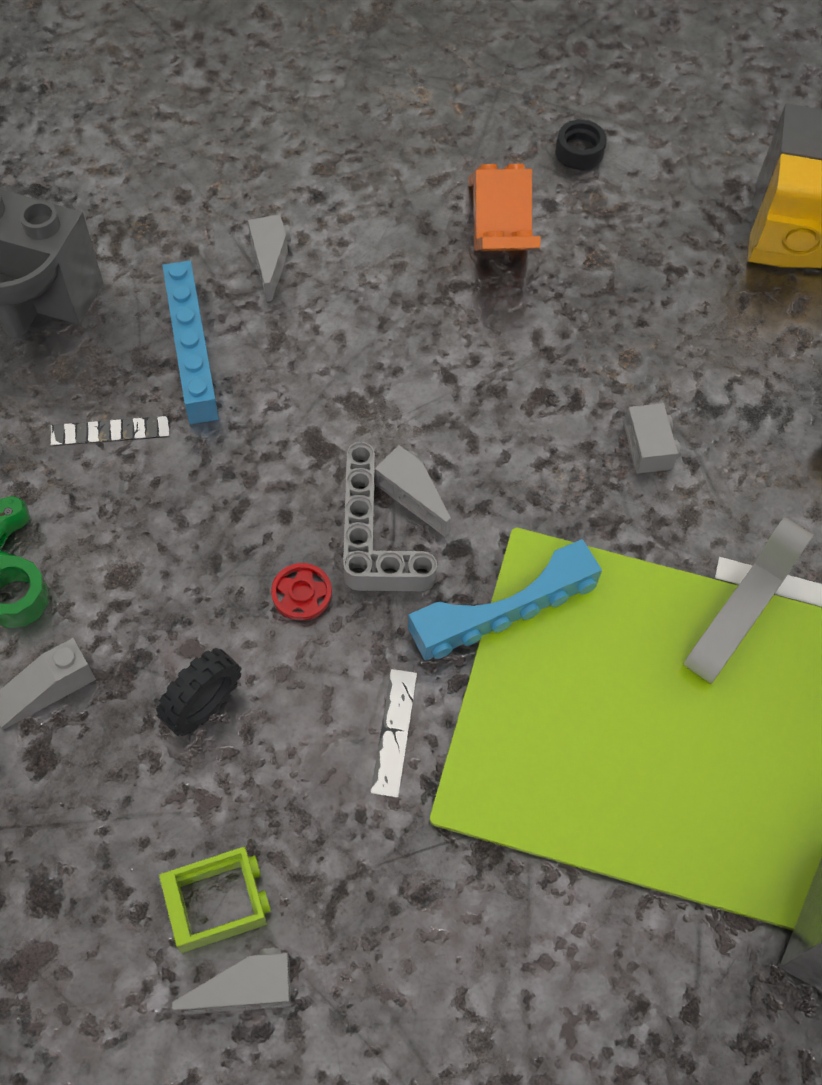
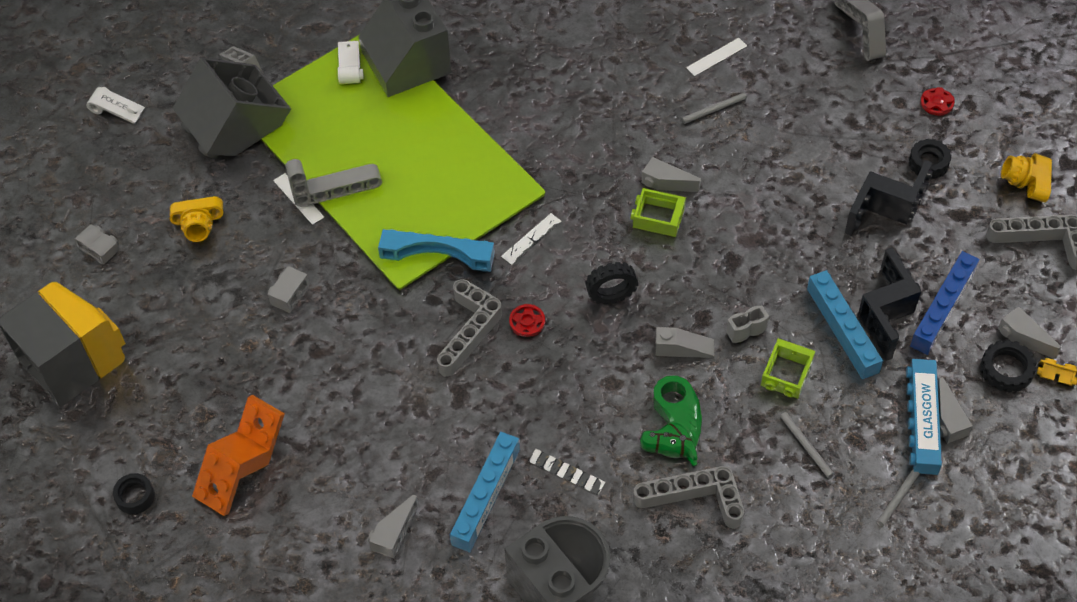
camera: 140 degrees left, 5 degrees down
light grey slope [375,445,451,537] -> none

